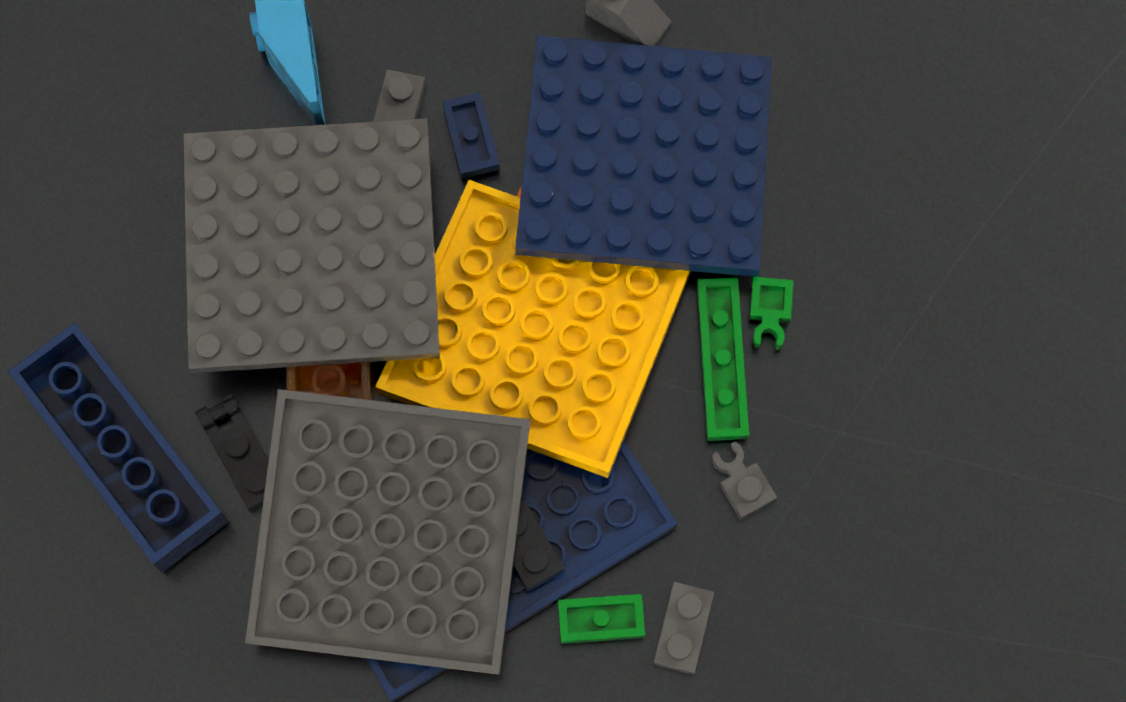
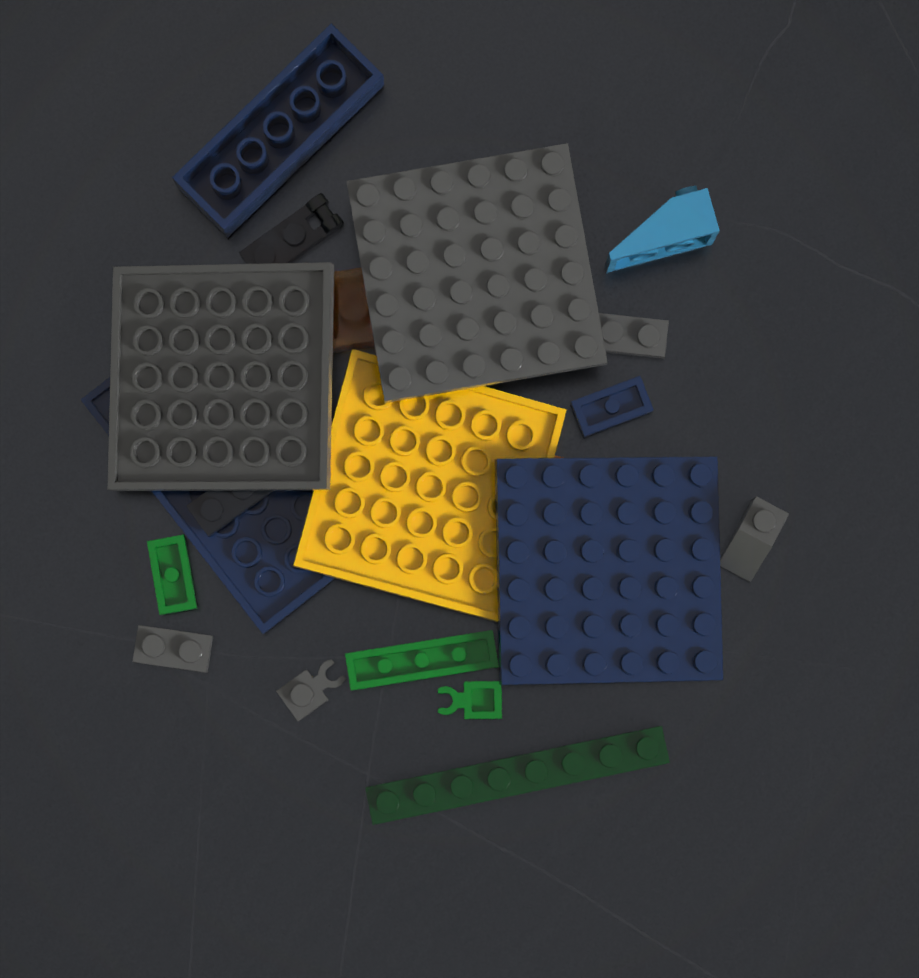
camera: 80 degrees right, 10 degrees up
none -> dark green brick [365,726,670,825]

